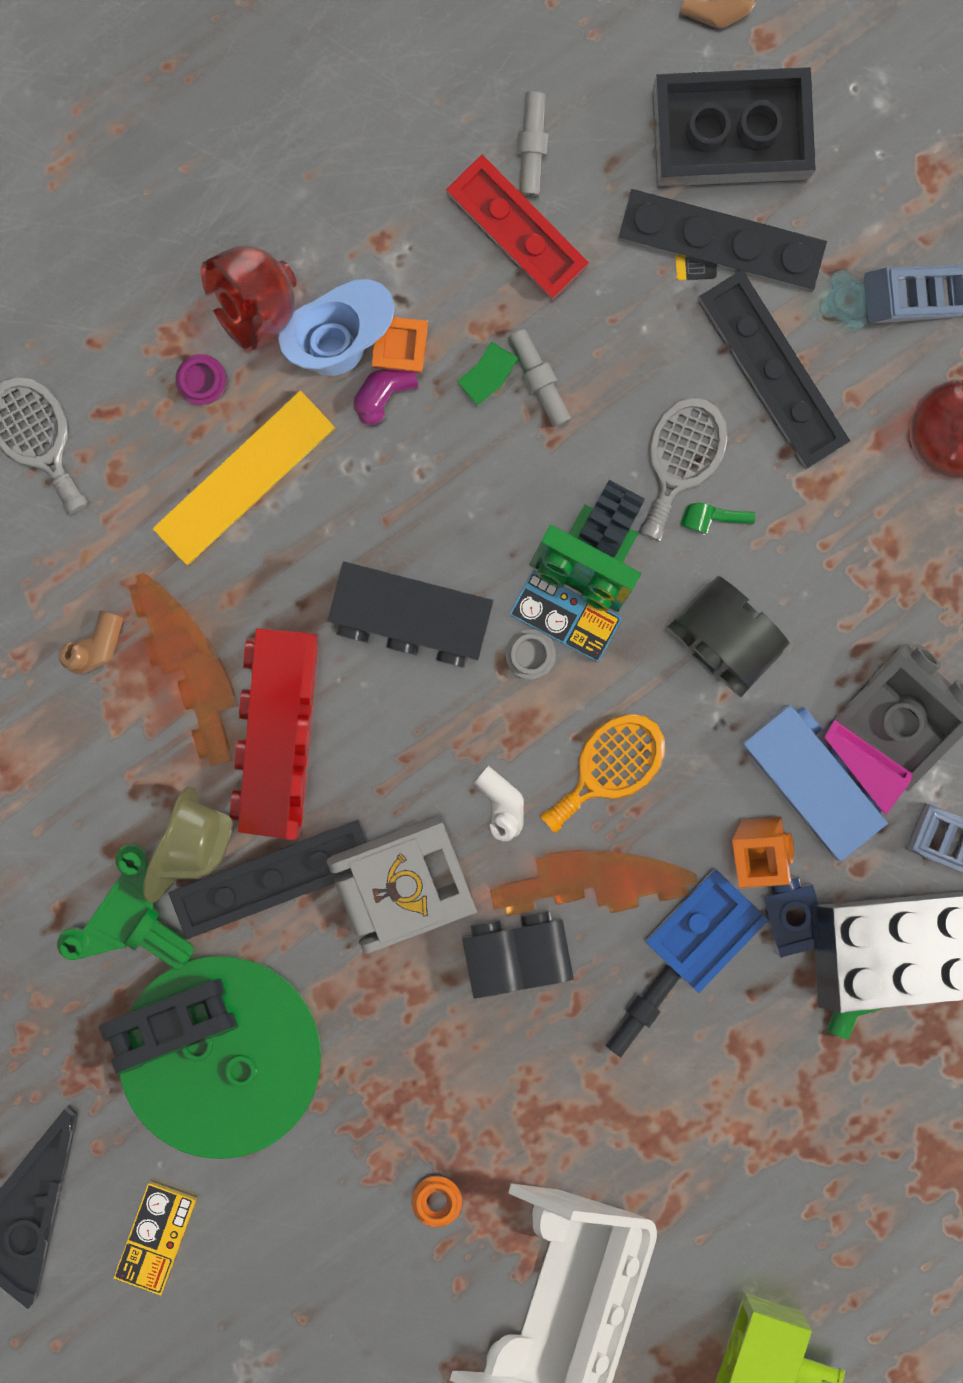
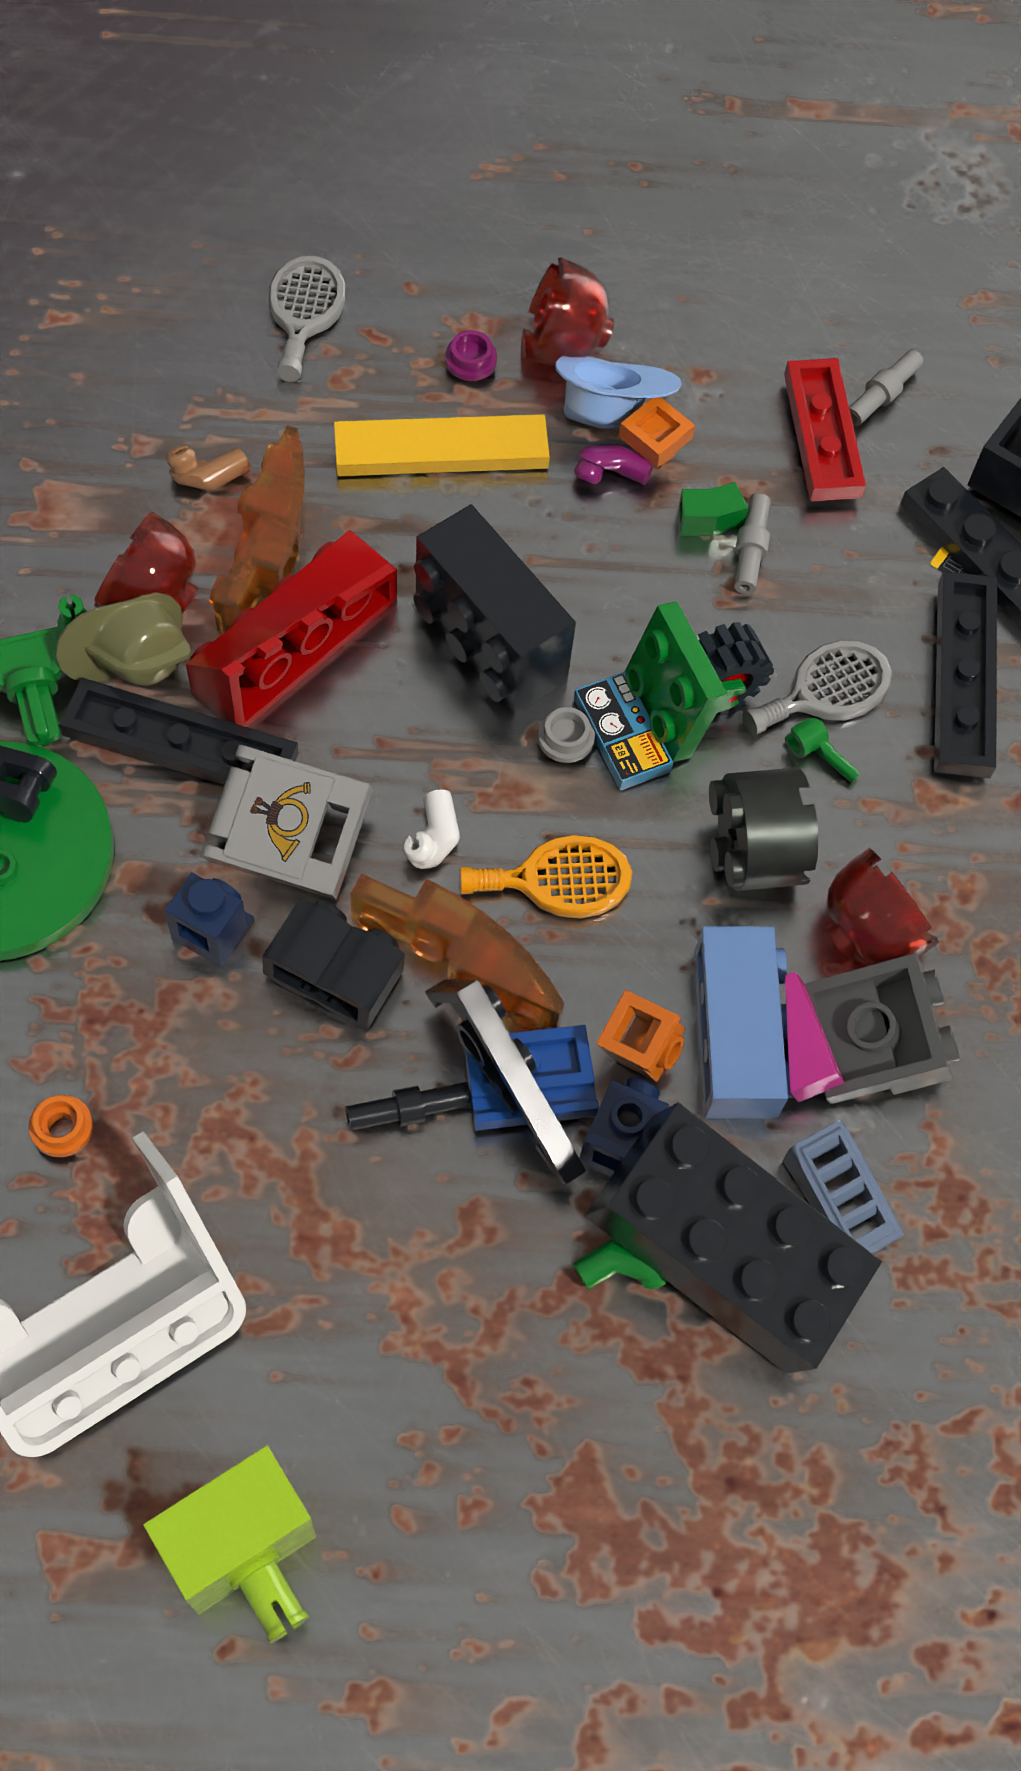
camera: 30 degrees right, 25 degrees down
none -> clear red cylinder [94,511,199,615]
none -> dark blue brick [164,872,254,968]
none -> wing [425,979,586,1185]
none -> clear red cylinder [825,848,940,965]

